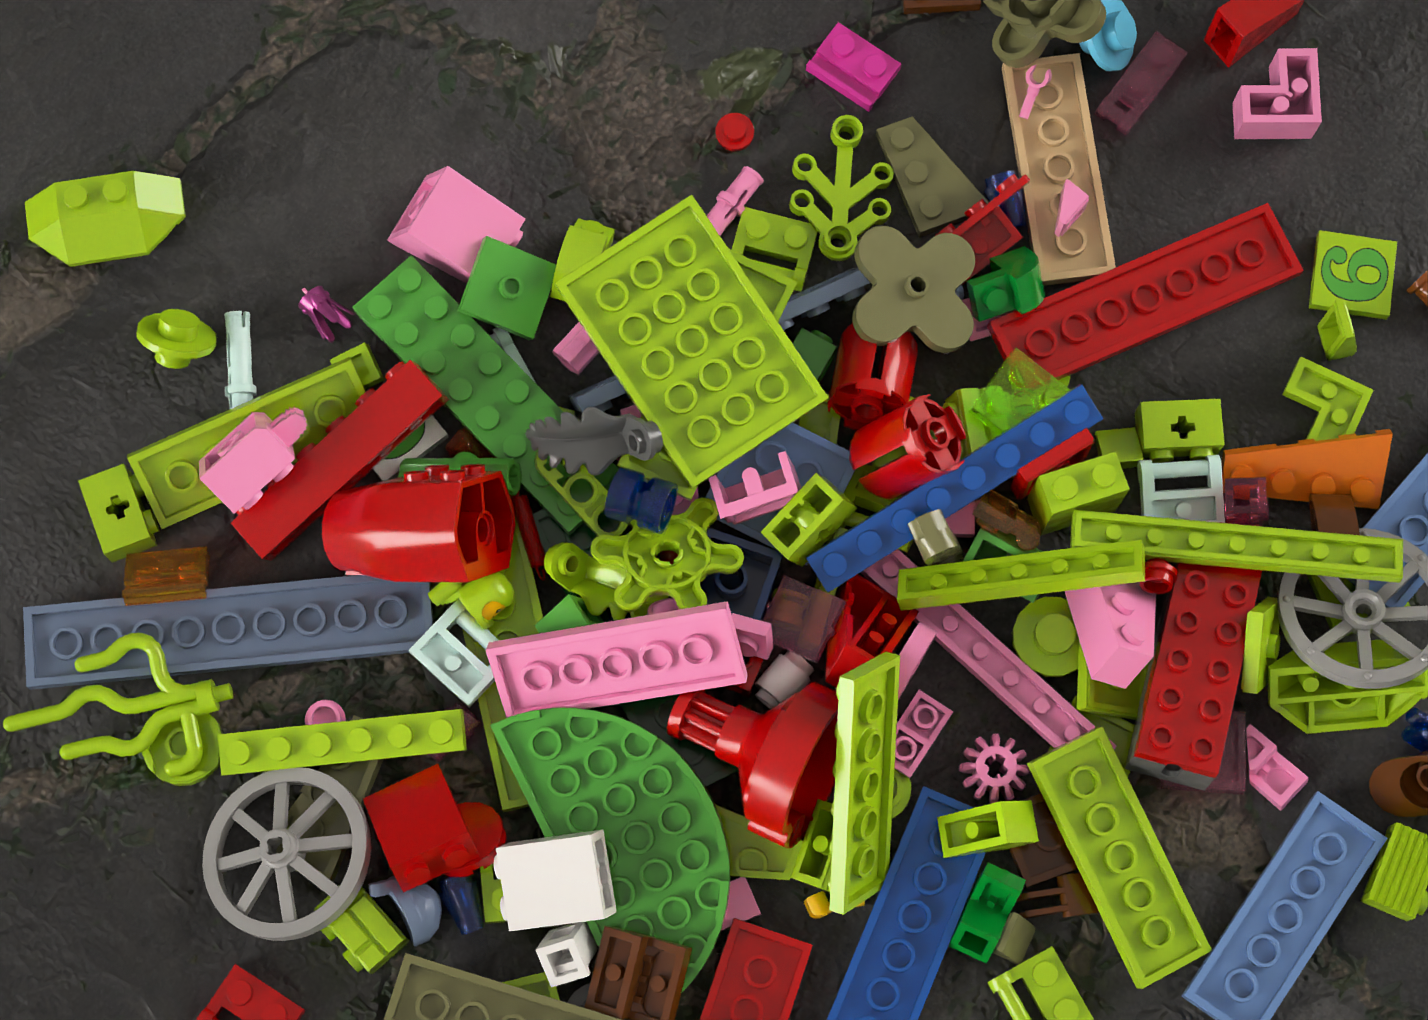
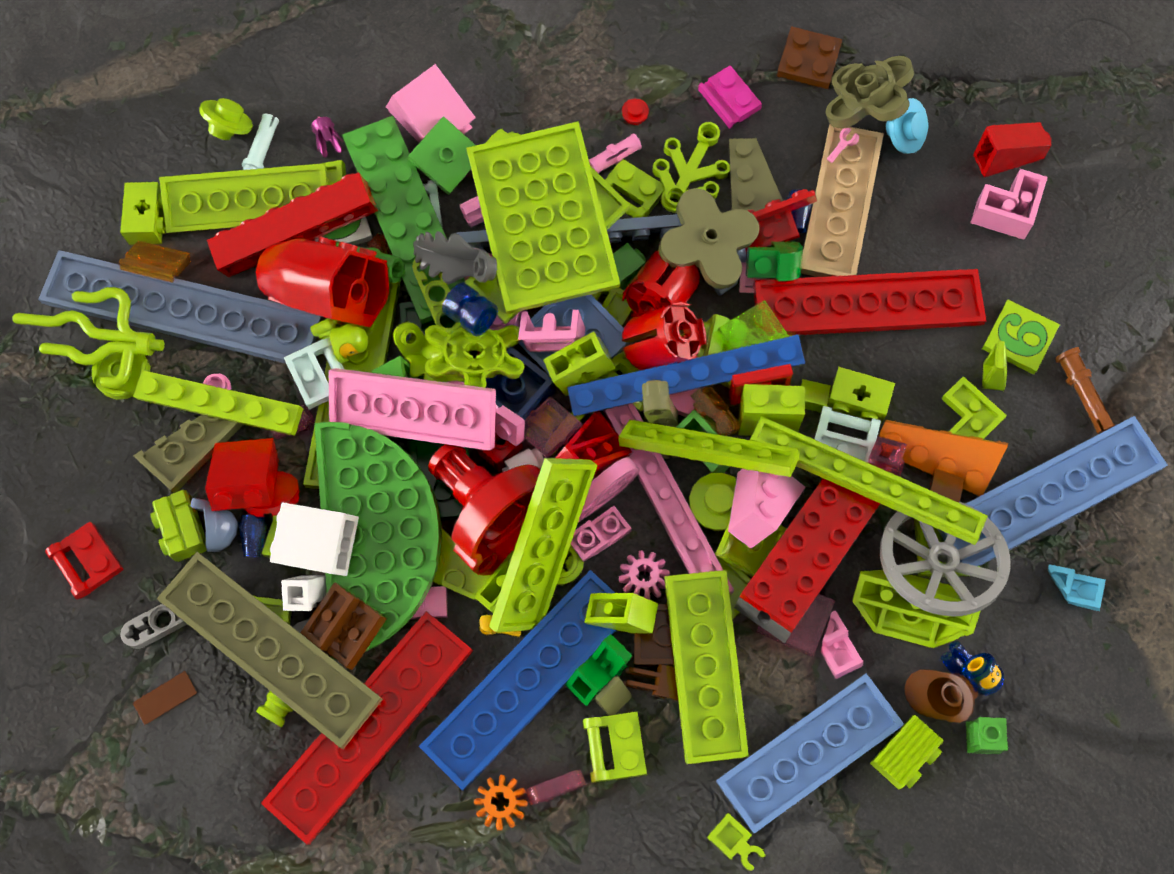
camera: 25 degrees right, 5 degrees down
lime wedge [25,171,186,267] -> none
bright pink hinge [199,406,308,514] -> none
light grey wheel [202,767,371,941] -> none
red piece [511,491,545,581] -> none
bright pink slope [1054,179,1089,237] -> none
clear pink plate [1094,31,1188,136] -> none
red plate [1139,558,1178,594] -> none
lime plate [1241,597,1280,694] -> none

